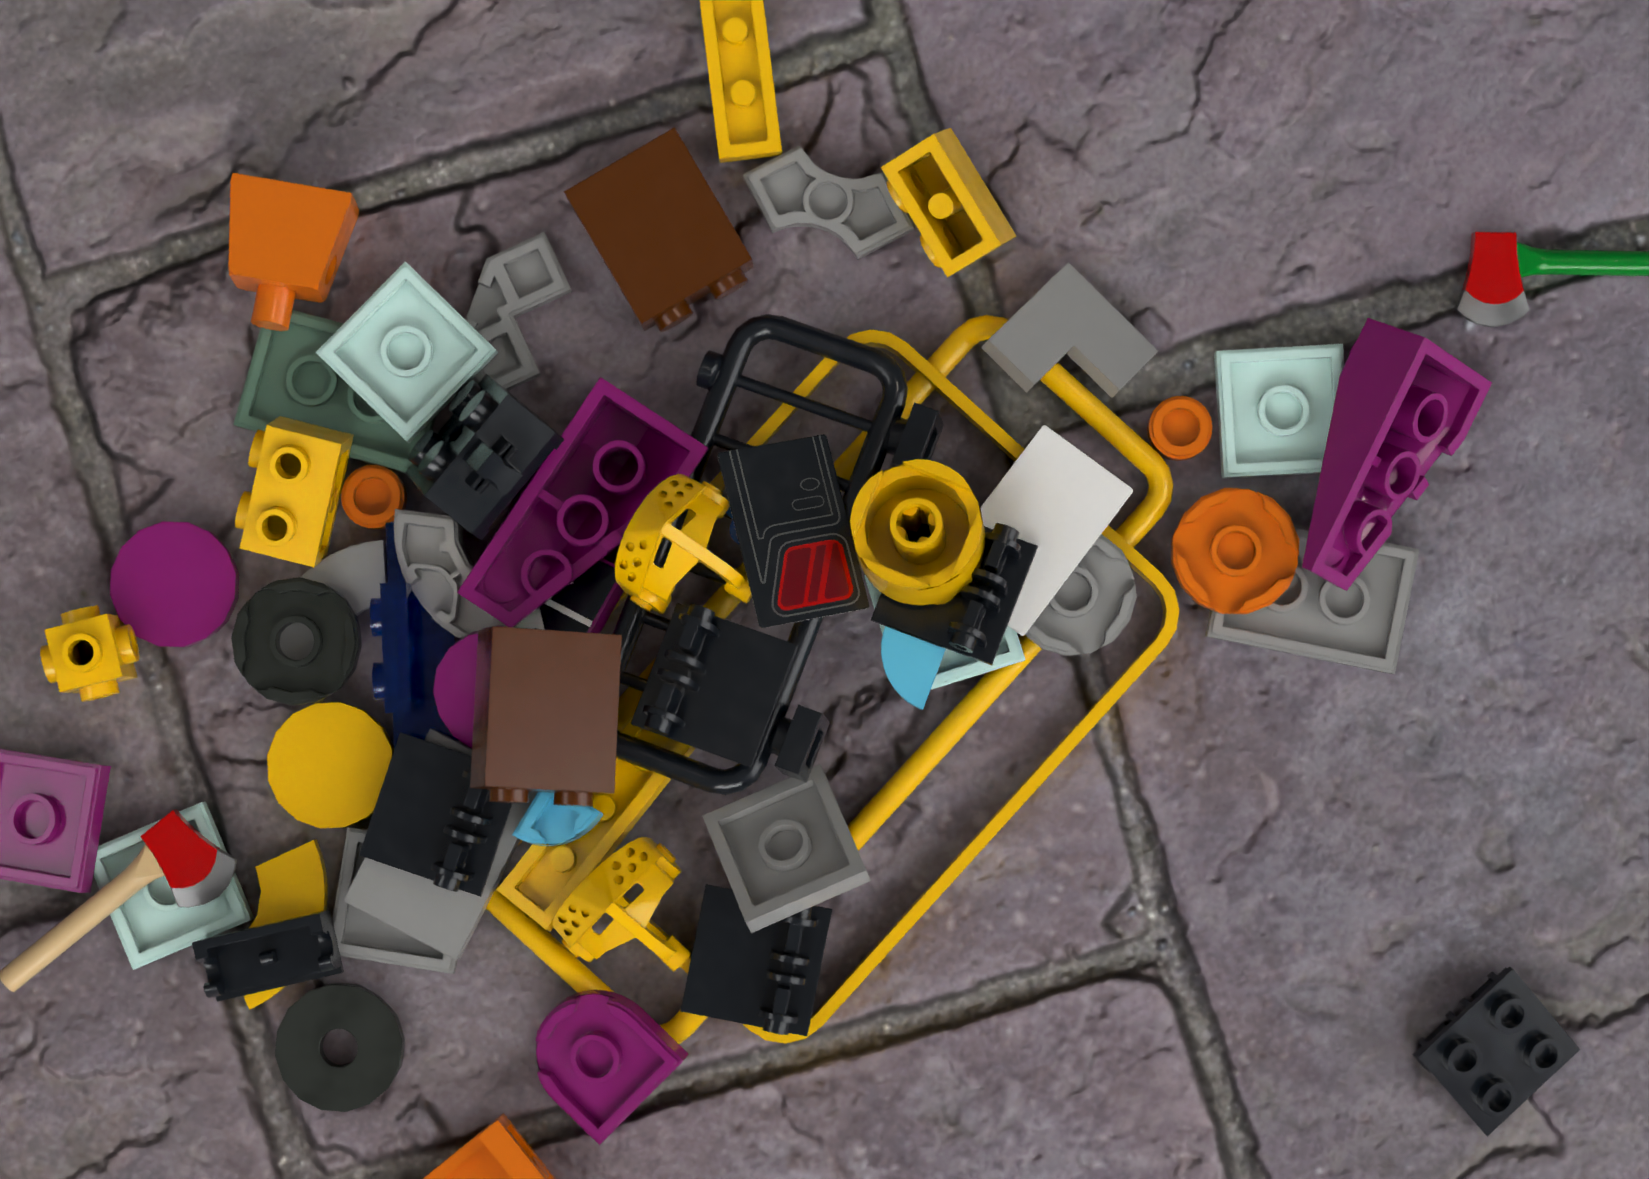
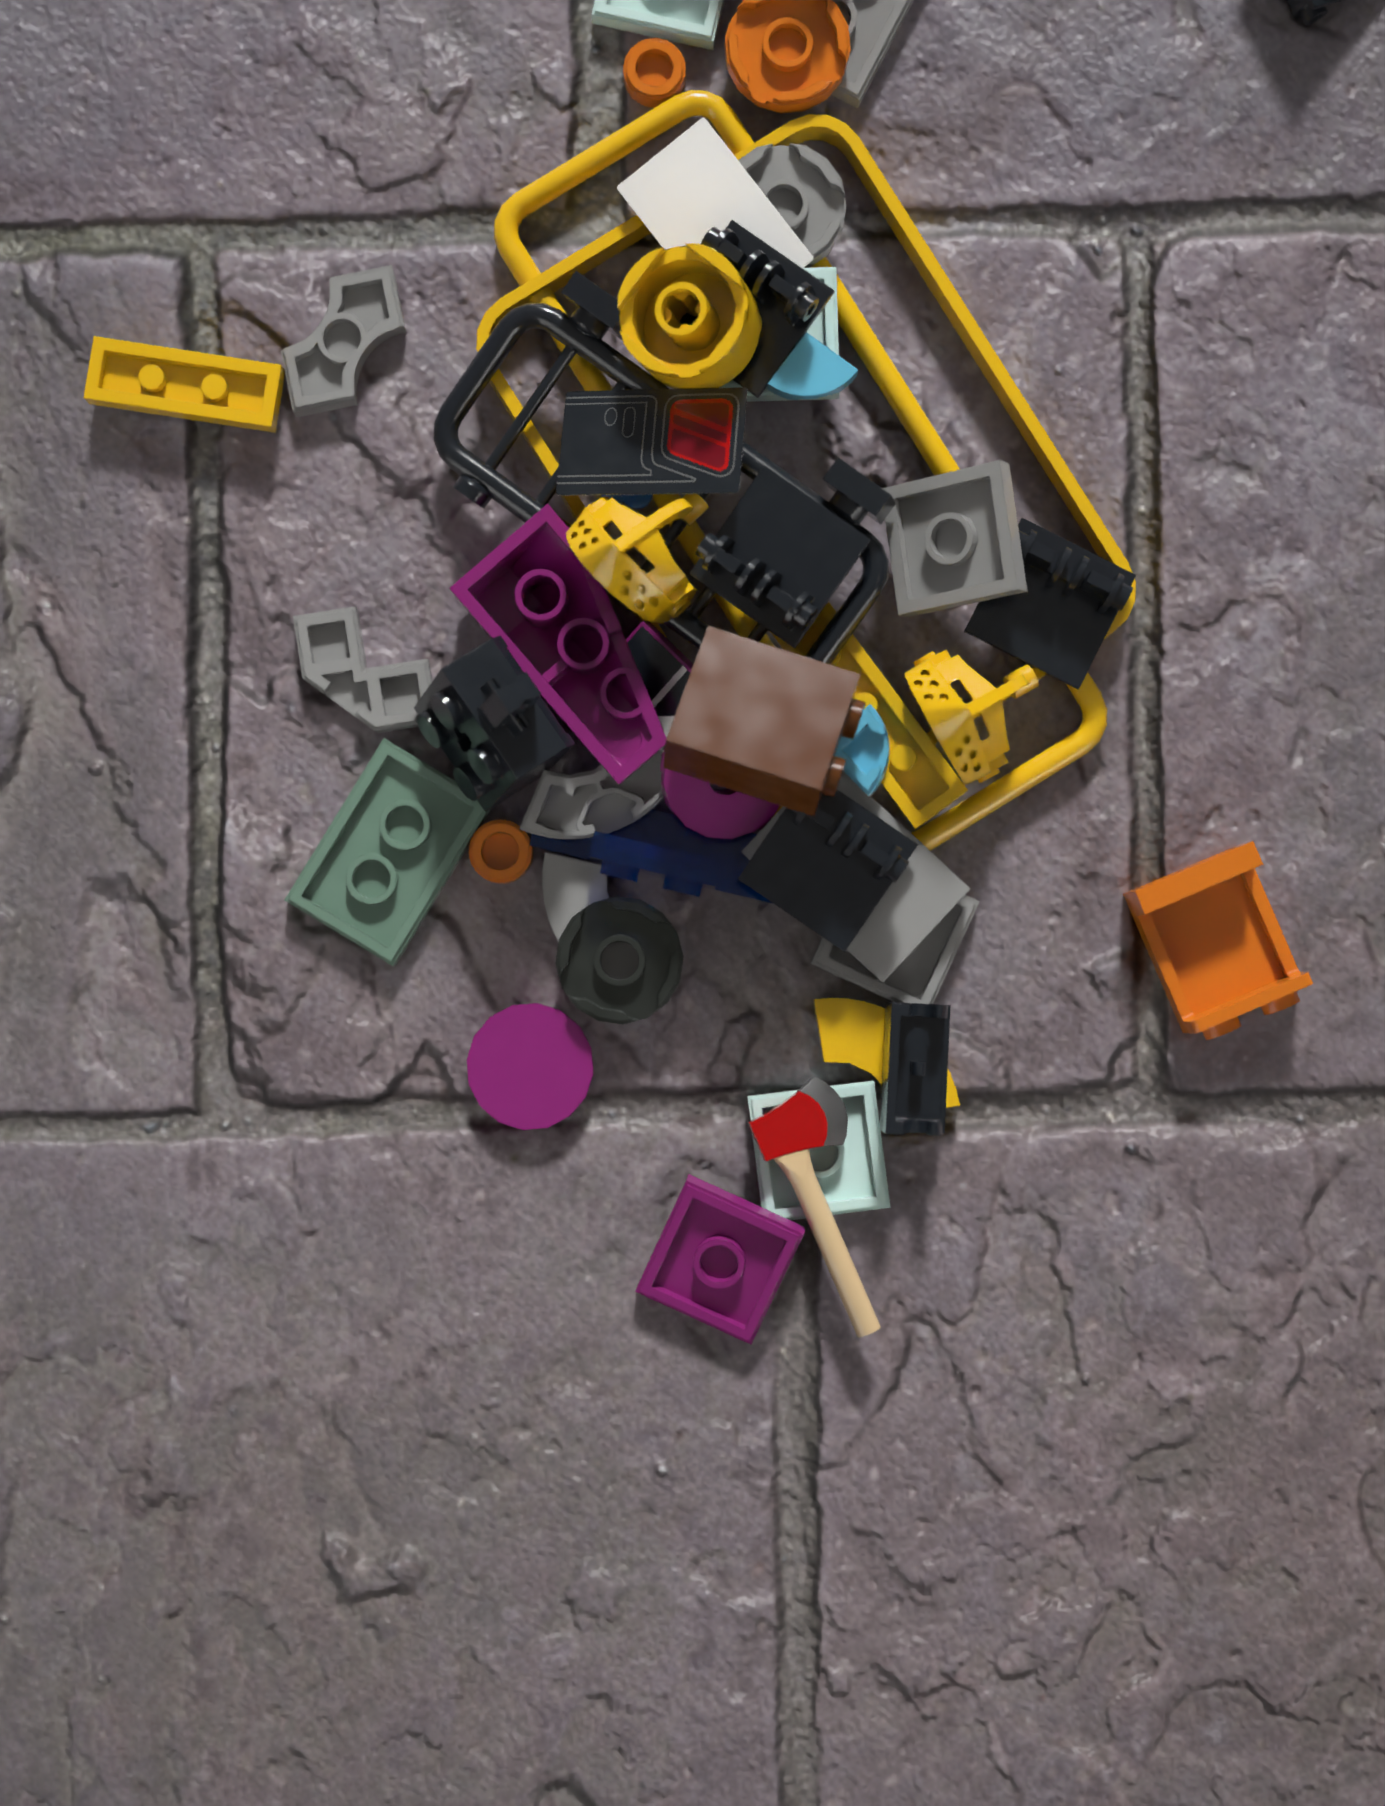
camera: 80 degrees left, 0 degrees up
yellow brick [40,605,140,702] -> none
orange torso [228,173,359,331] -> none
yellow brick [235,416,354,568] -> none
yellow tile [267,702,394,829] -> none
pearl dark grey tile [275,983,405,1112] -> none
light aqua tile [316,261,498,443] -> none
magenta tile [536,990,689,1145] -> none
reddish brown brick [564,127,753,332] -> none
yellow brick [881,128,1016,278] -> none
light grey tile [982,262,1158,398] -> none

